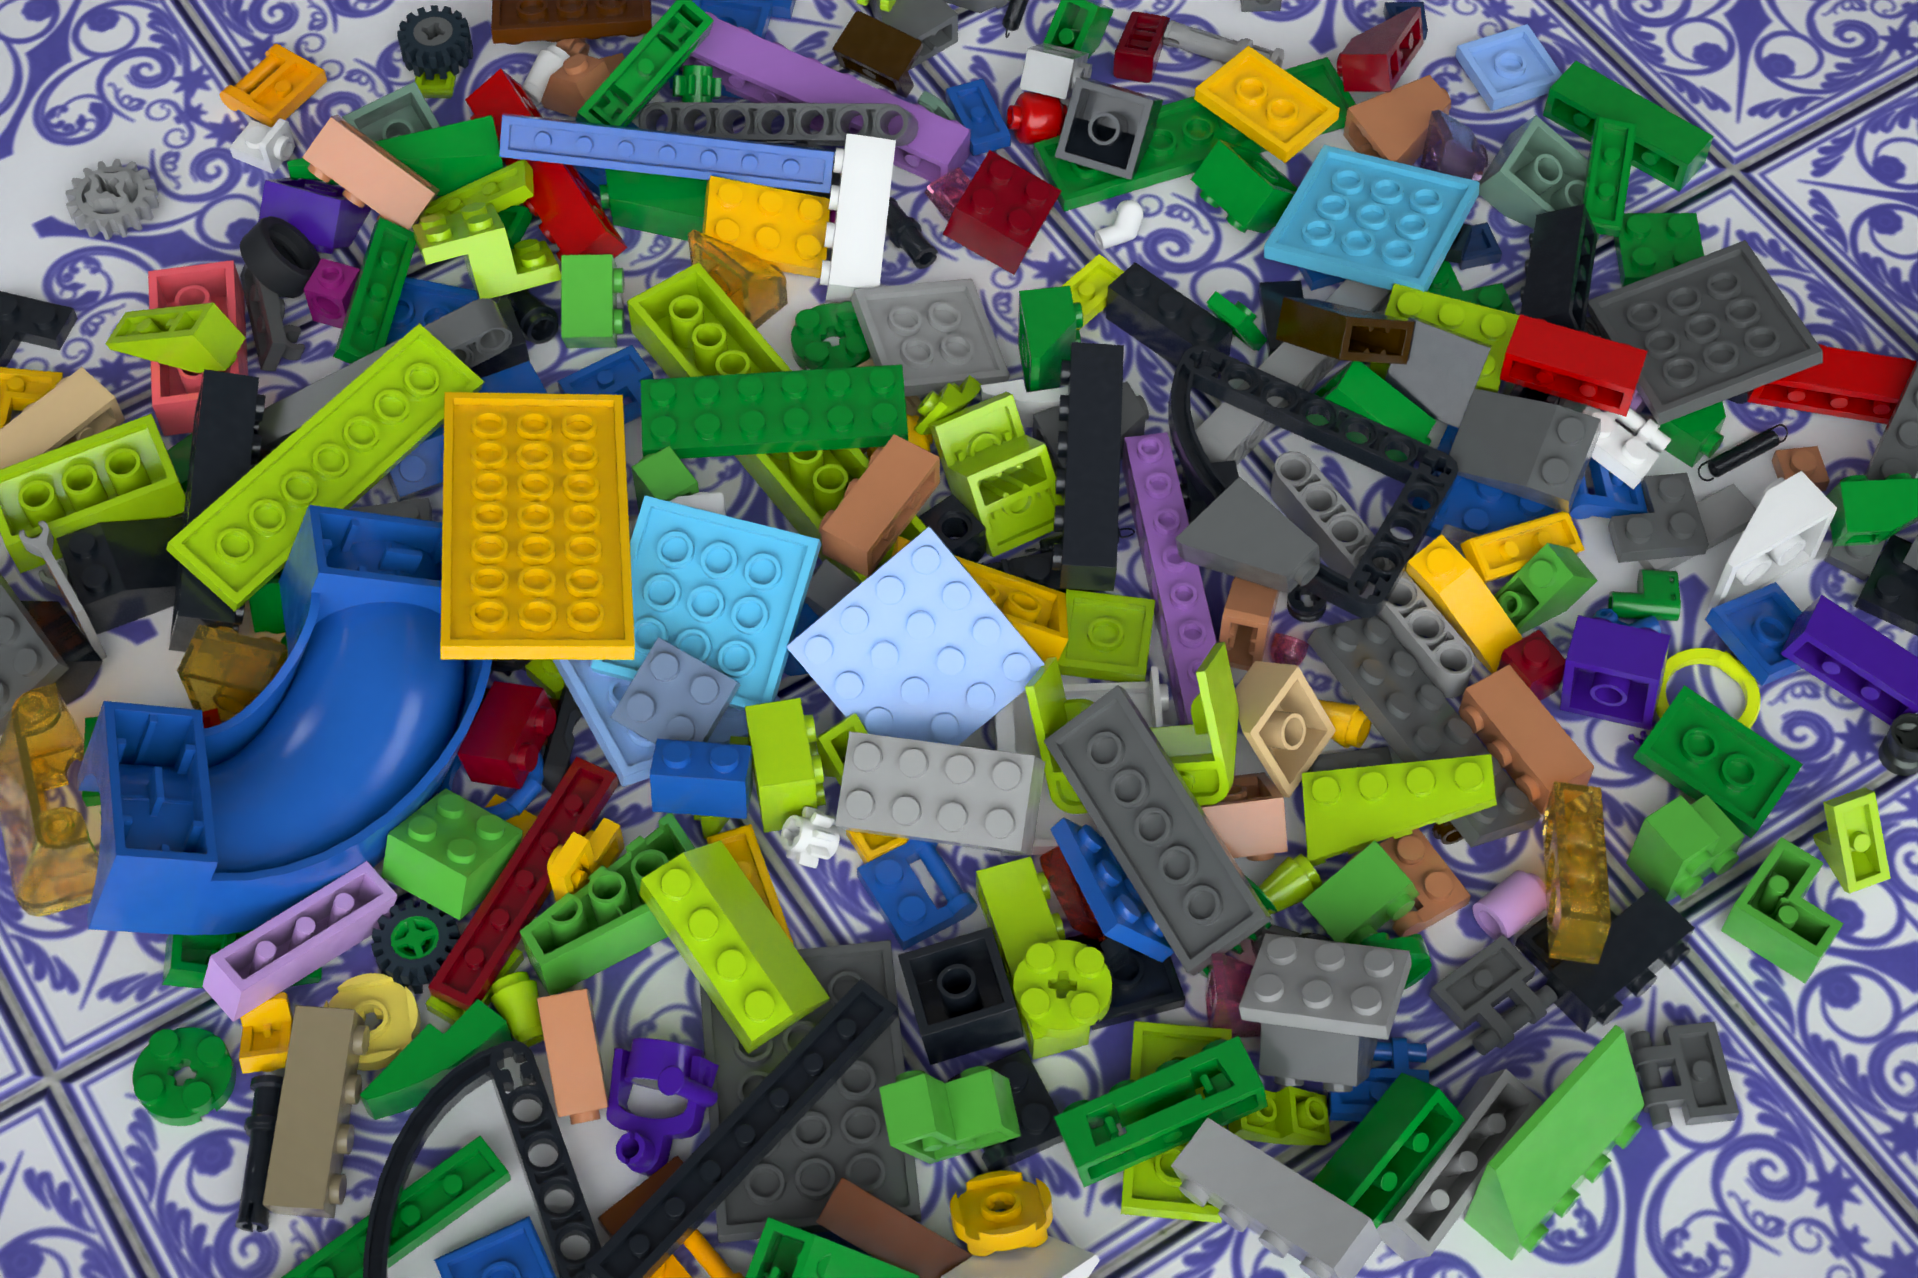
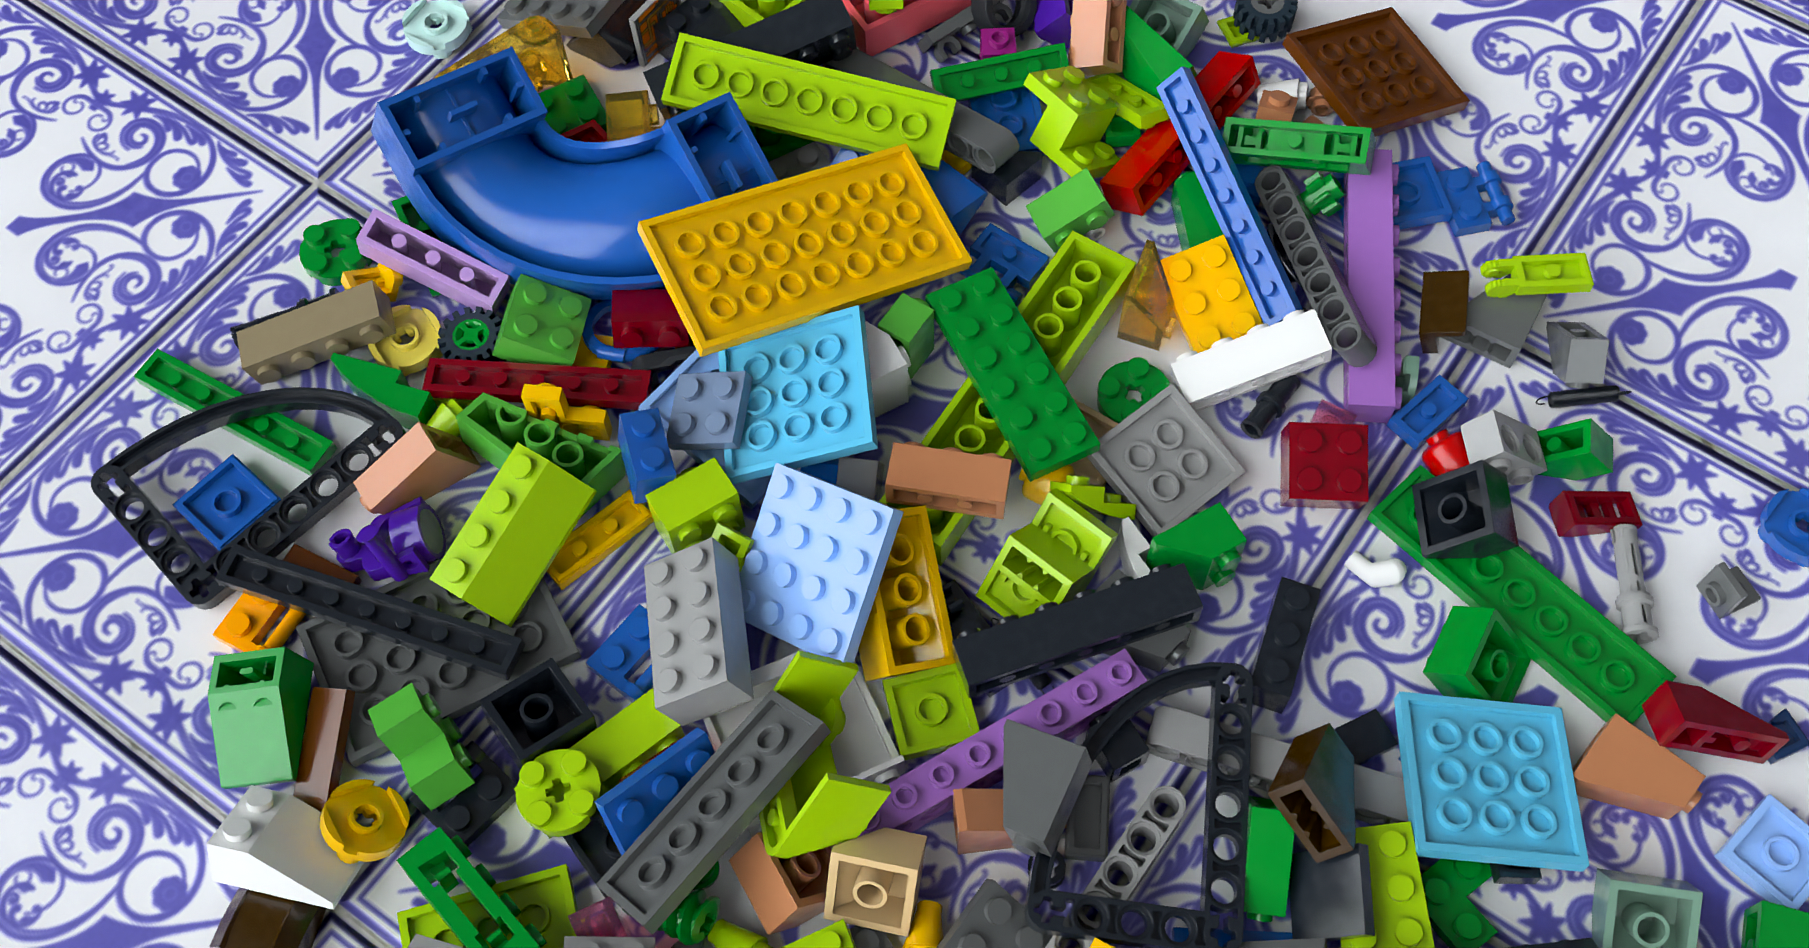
camera: 70 degrees right, 5 degrees up
black cone [507,289,558,344] -> none
white gear [781,806,840,868] -> none
black brick [918,494,986,563] -> none
neon yellow plate [1062,254,1124,330] -> none
yellow plate [1194,46,1340,163] -> none
green plate [1206,291,1267,351] -> none
clear pink hinge [1270,633,1309,666] -> none
clear purple slope [1420,110,1488,182] -> none
dark blue tile [1458,222,1502,270] -> none

